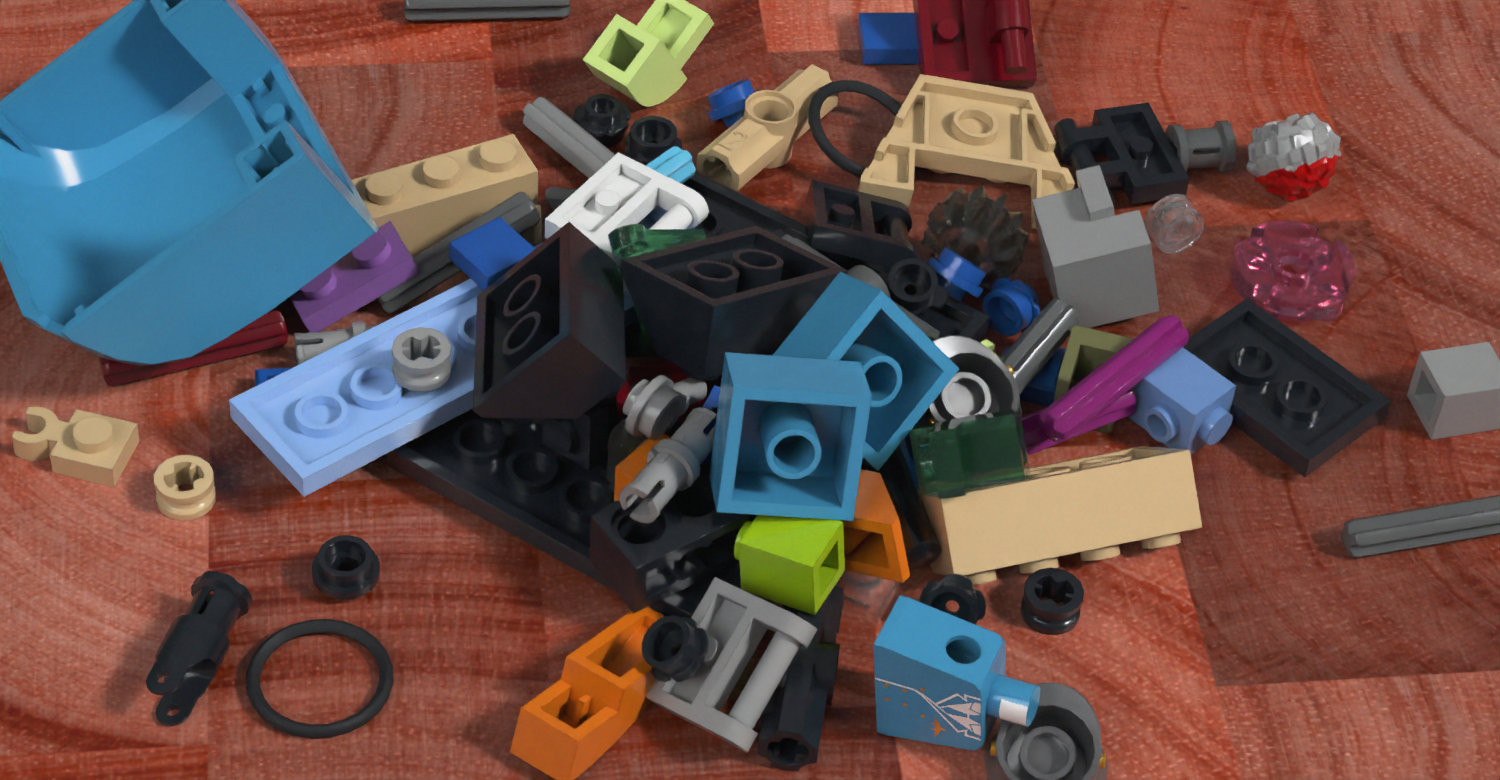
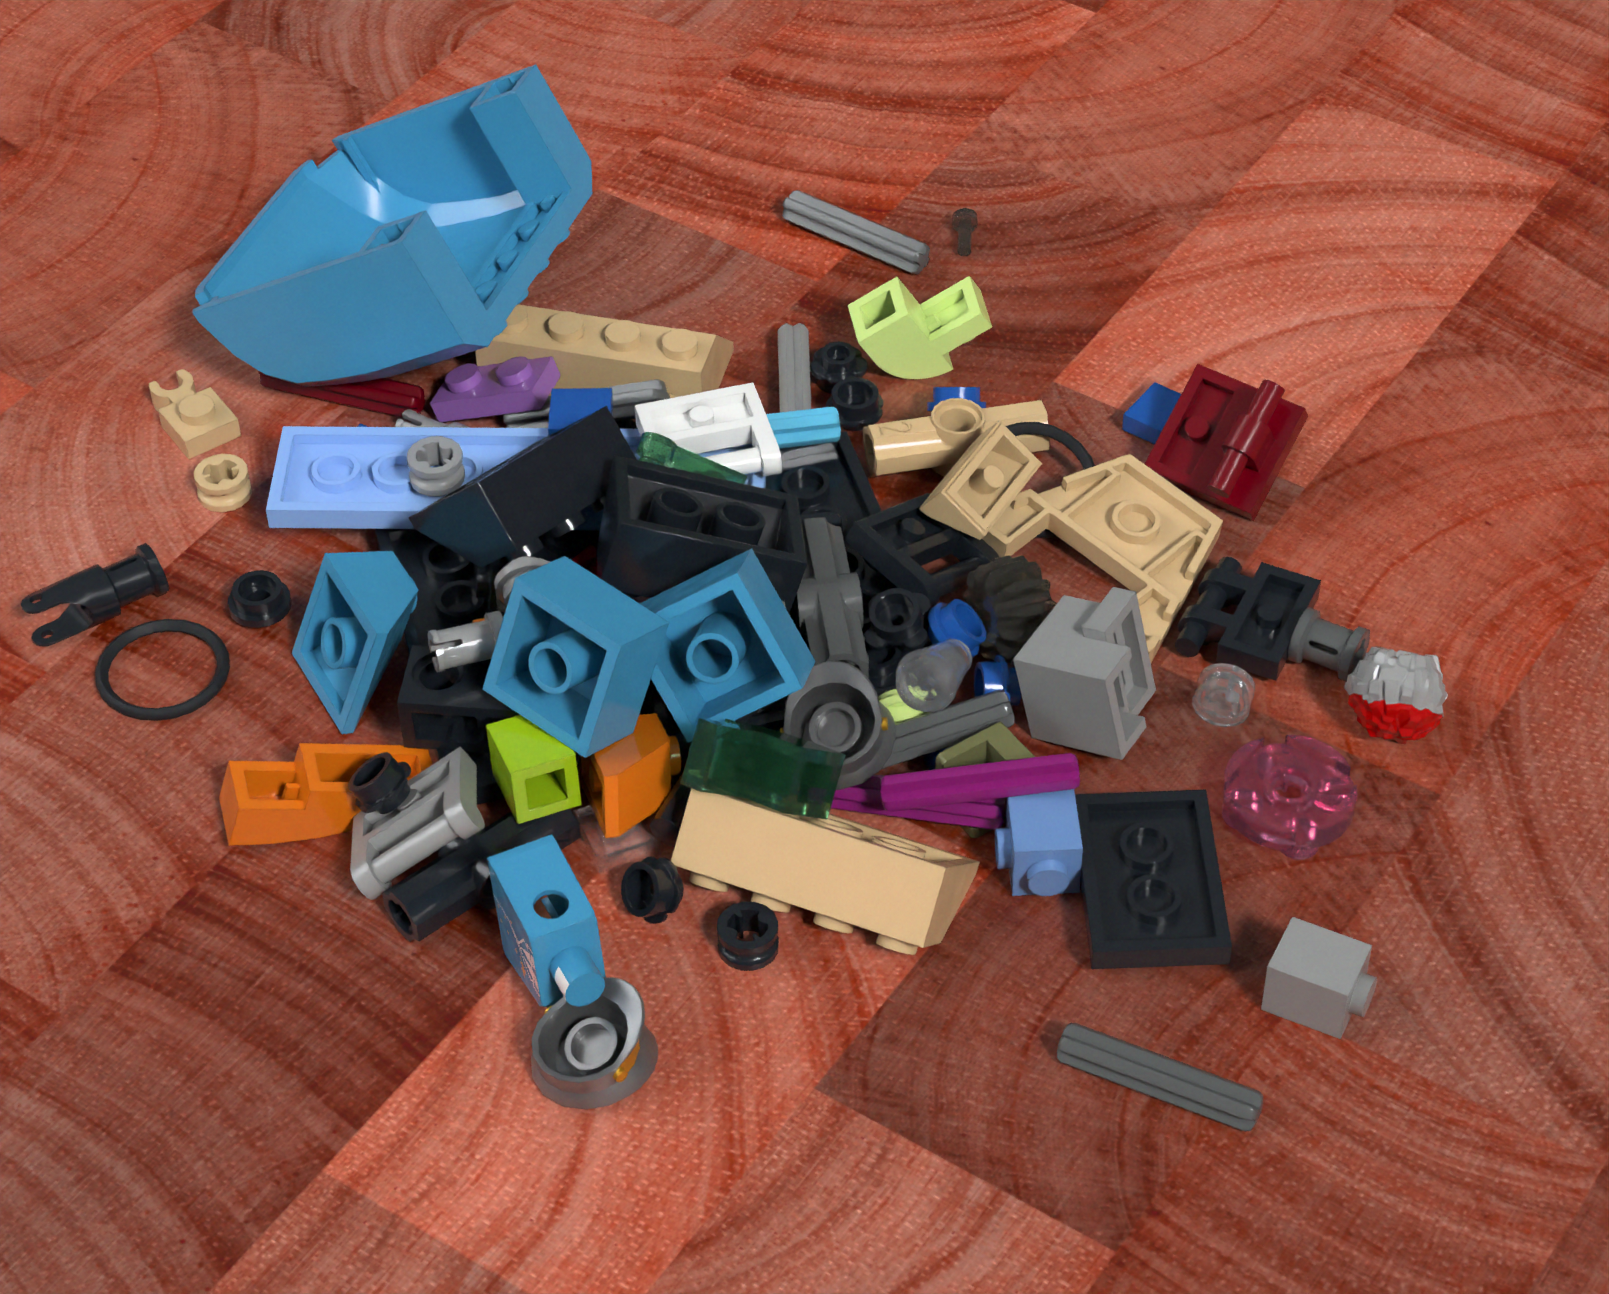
camera: 45 degrees right, 0 degrees up
none -> dark azure slope [292,551,419,734]
none -> clear cone [896,639,972,712]
none -> tan slope [919,420,1042,540]

